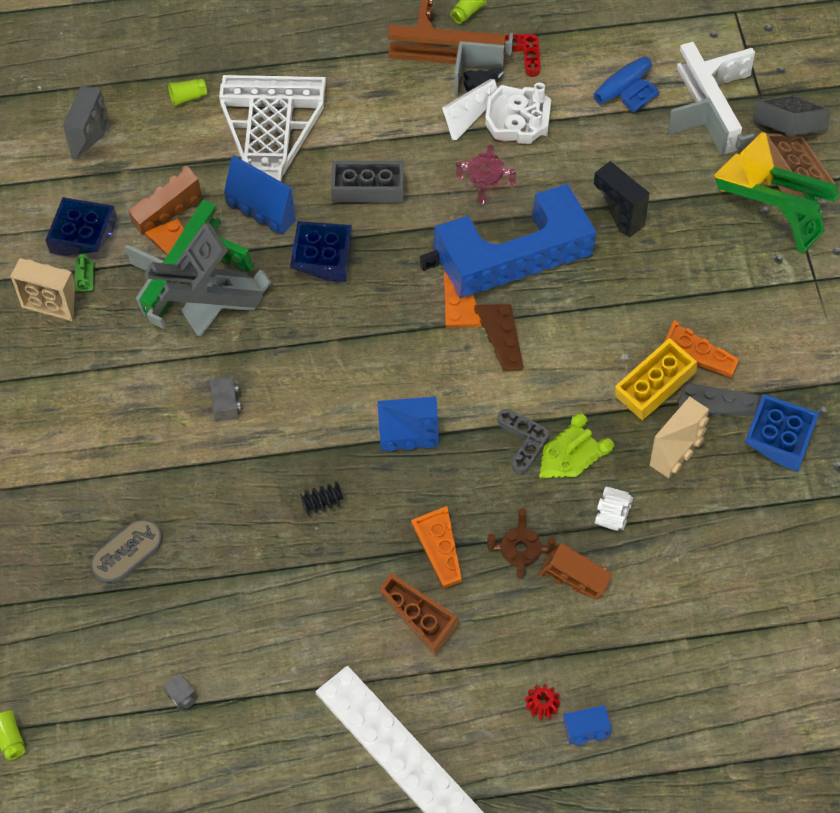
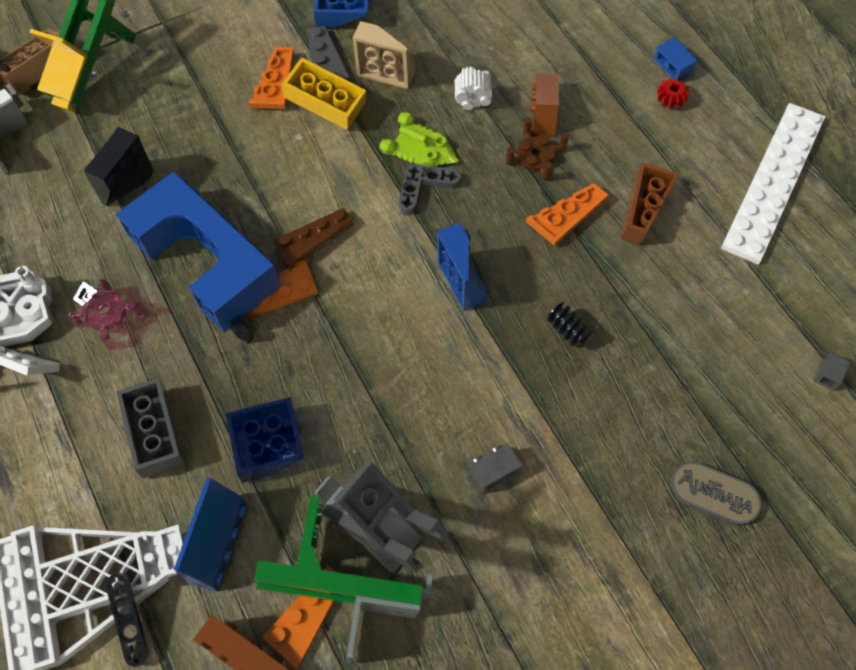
camera: 110 degrees left, 5 degrees up
none -> tile [74,282,102,310]
none -> black beam [106,573,149,667]

